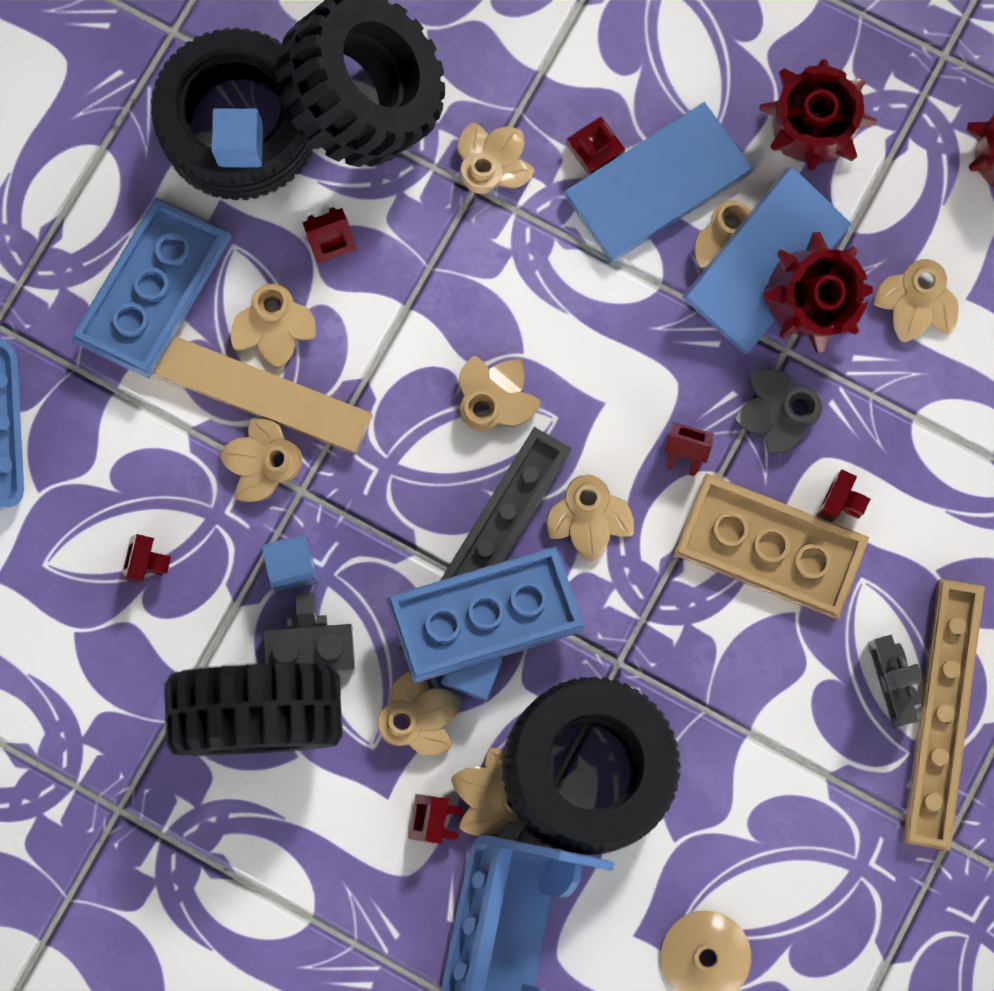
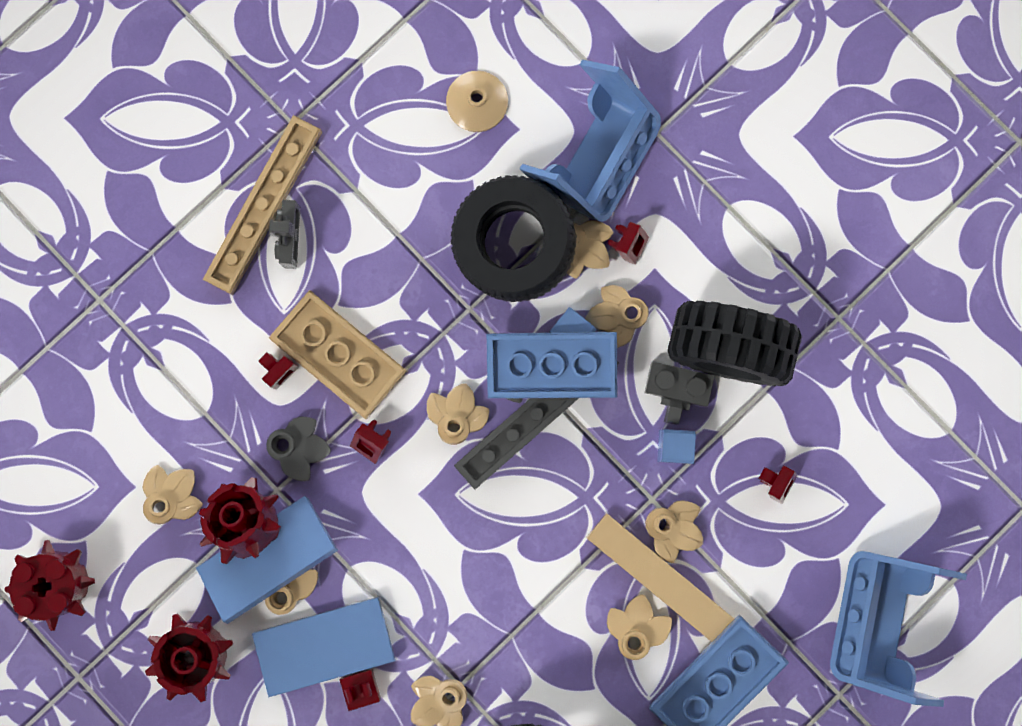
camera: 170 degrees left, 5 degrees up
dark red tile [302,207,357,263] -> none
tan plate [459,356,541,432] -> none

